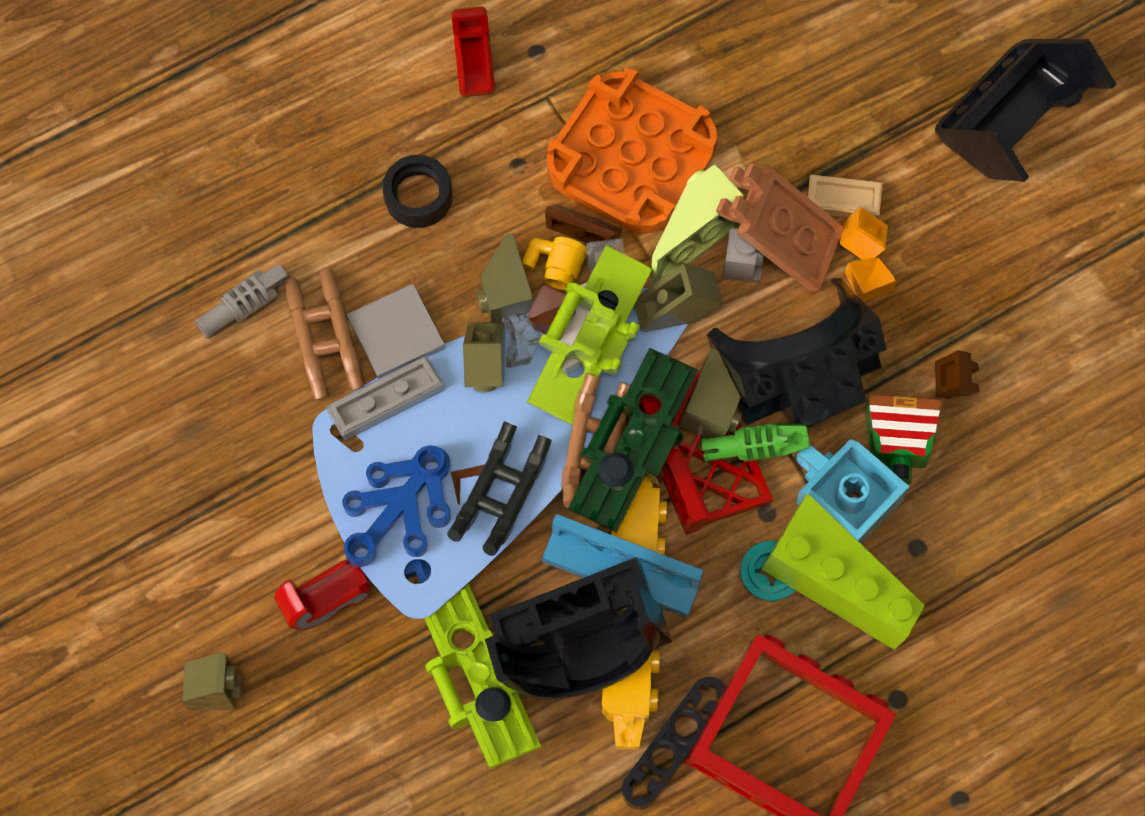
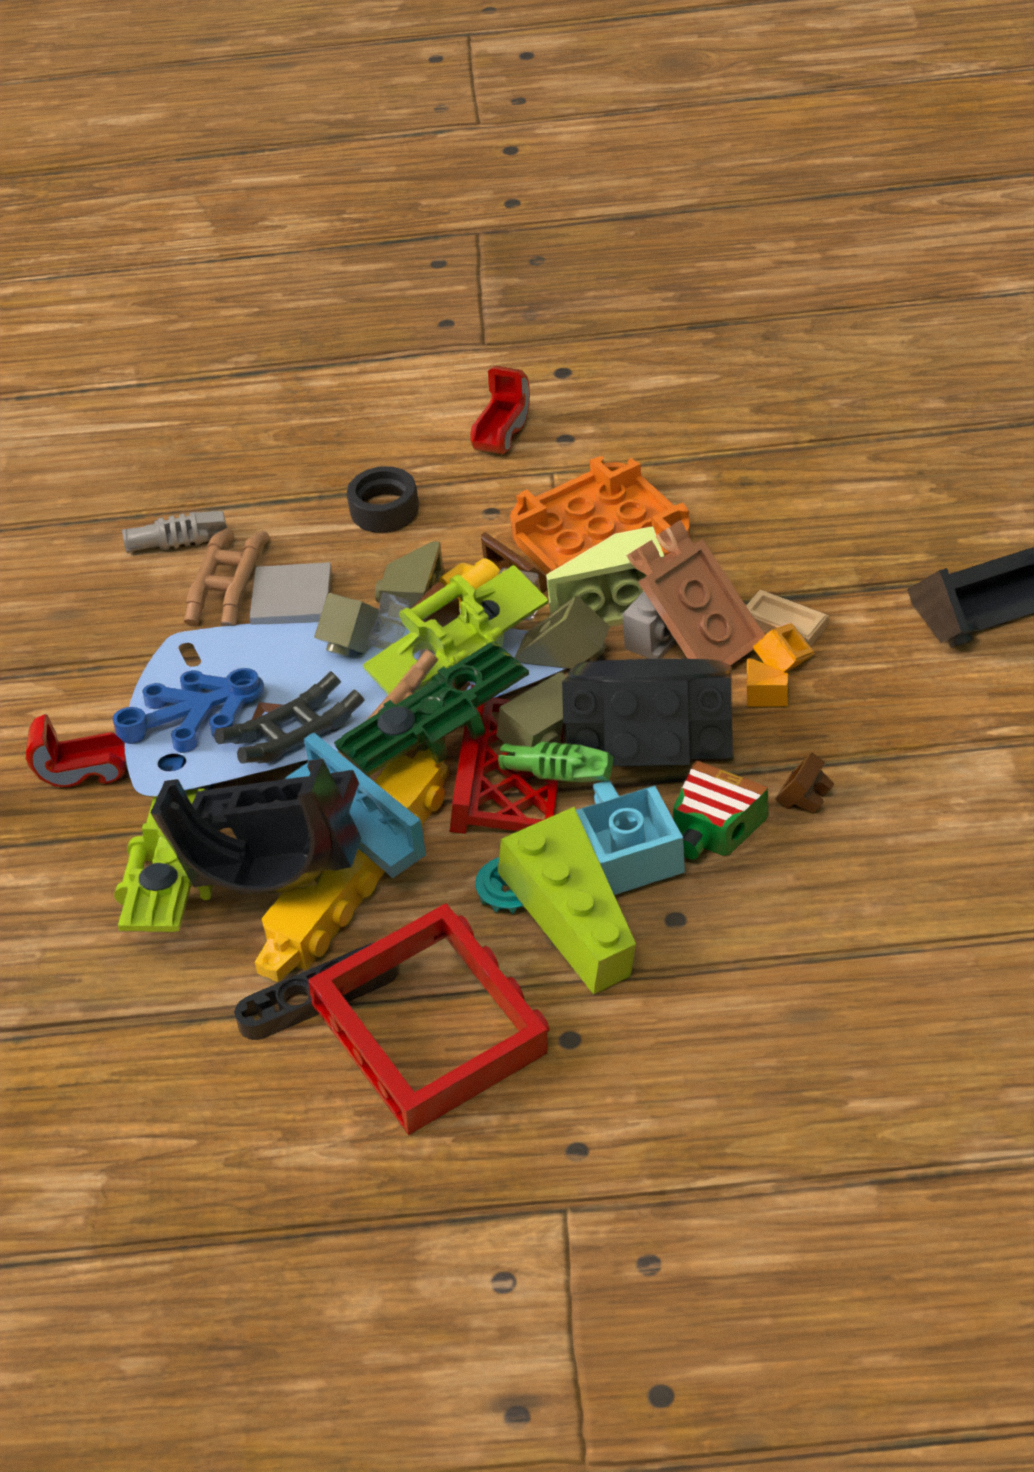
camera: 30 degrees right, 25 degrees down
light grey tile [326,356,444,441] -> none

